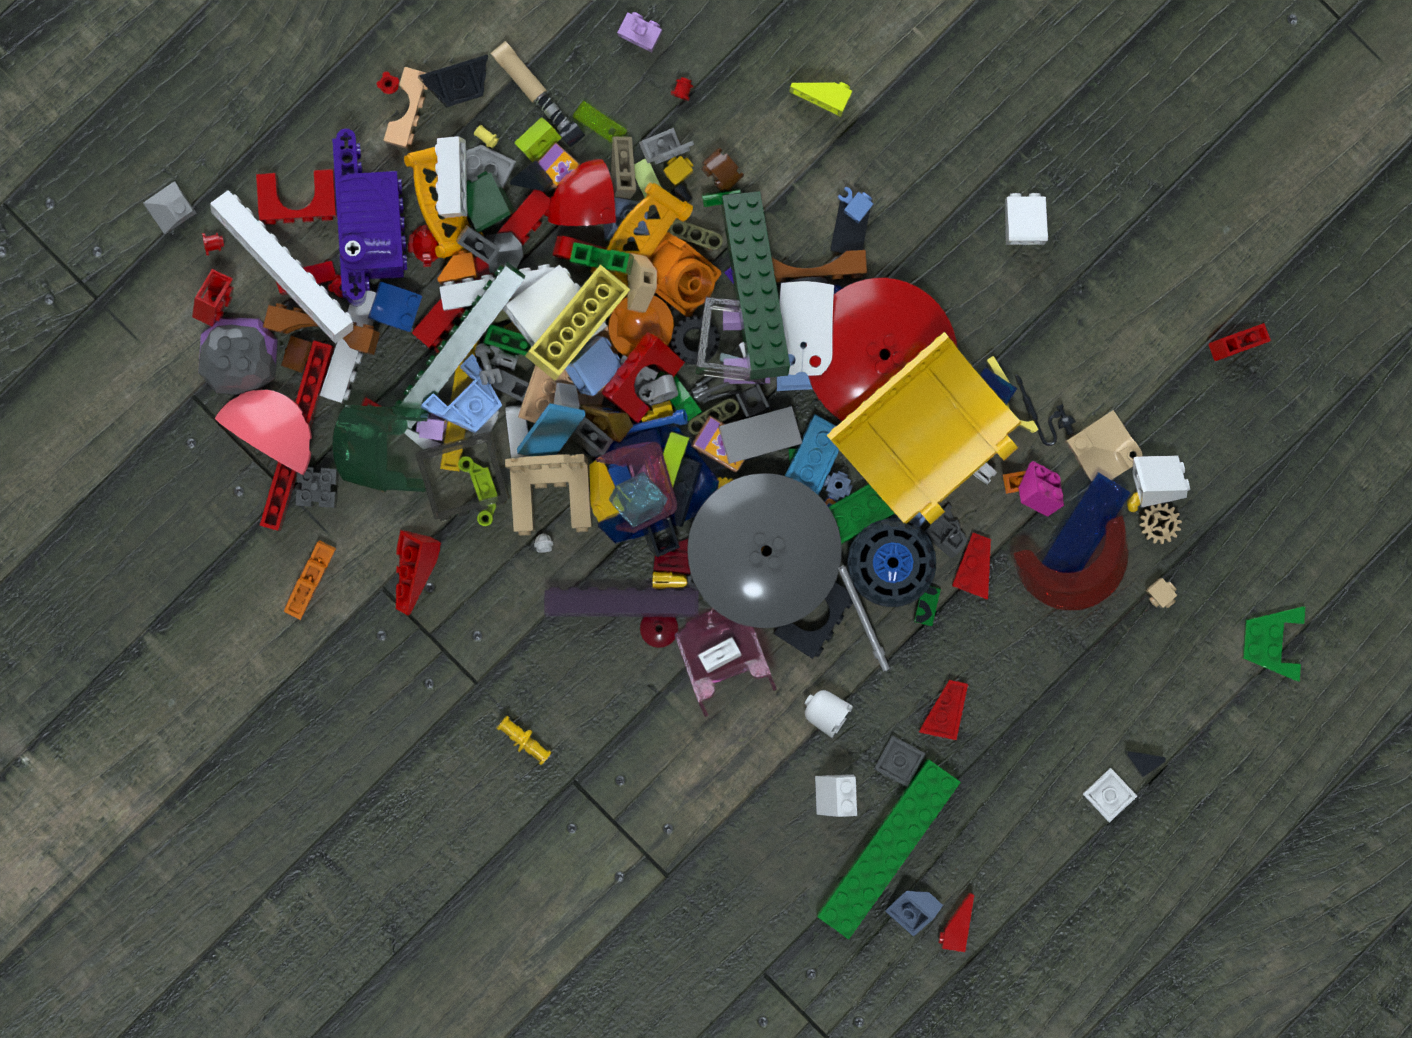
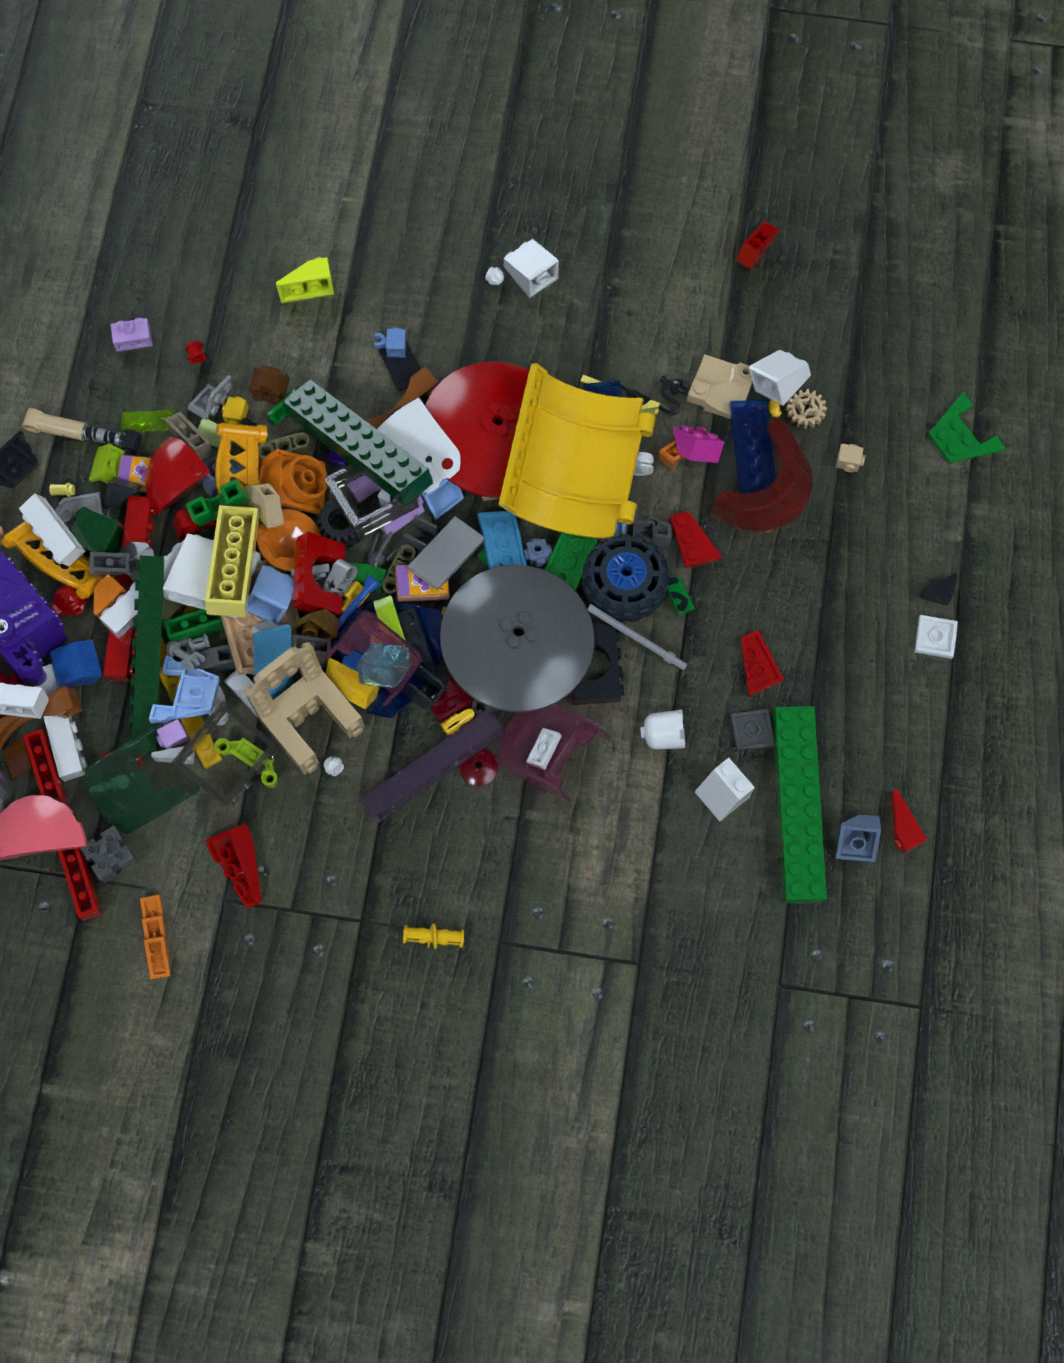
camera: 35 degrees left, 15 degrees down
none -> white plate [485,267,504,285]

